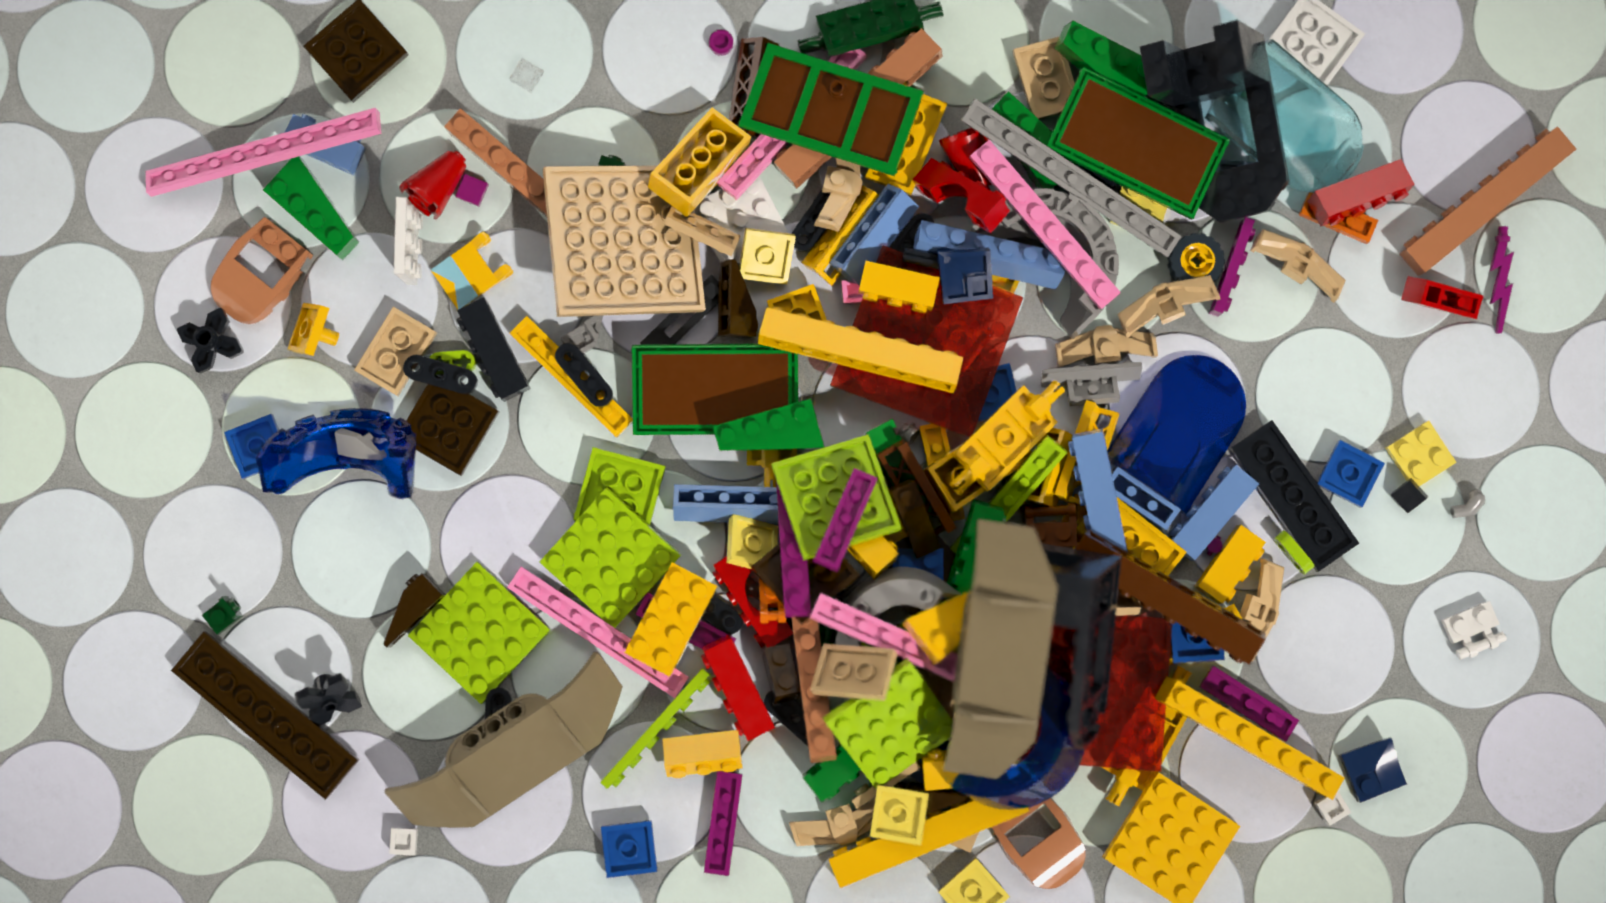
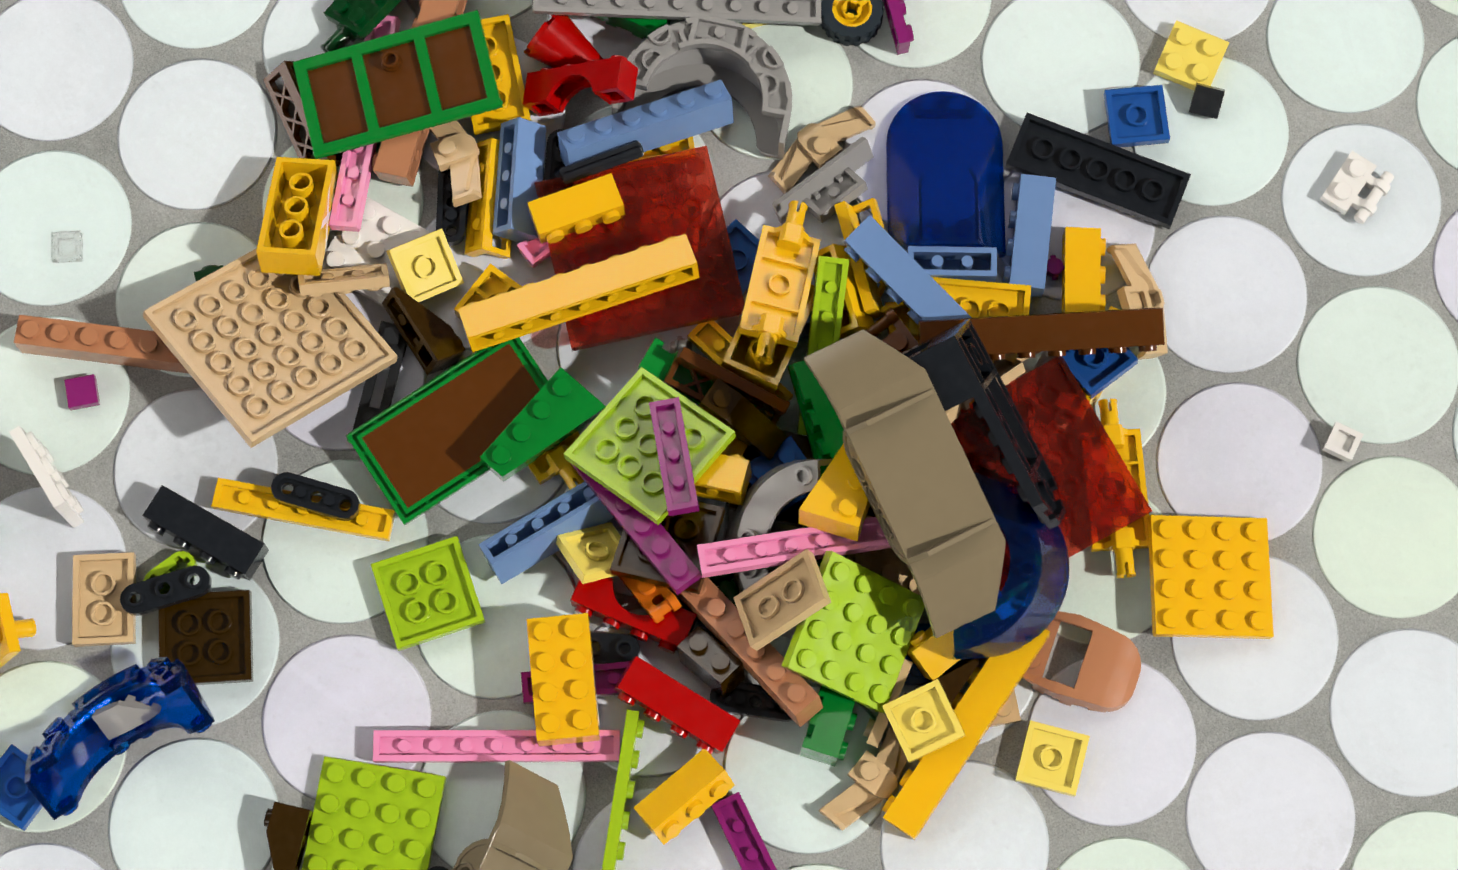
camera: 30 degrees left, 10 degrees down
red cone [399,151,467,220] -> none
yellow flag [431,232,513,310] -> none
lime plate [539,487,681,628] -> none
light grey slope [561,315,603,358] -> none
magenta tile [709,29,734,56] -> none
dark blue plate [937,247,993,304] -> none
bright pink plate [969,140,1121,310] -> none
tan plate [1117,275,1220,338] -> none
yellow brick [1154,677,1345,800] -> none
magenta plate [1199,666,1299,742] -> none
lime beam [1274,530,1314,575] -> none
dark blue plate [1339,737,1407,803] -> none
light grey arm [1451,489,1485,518] -> none

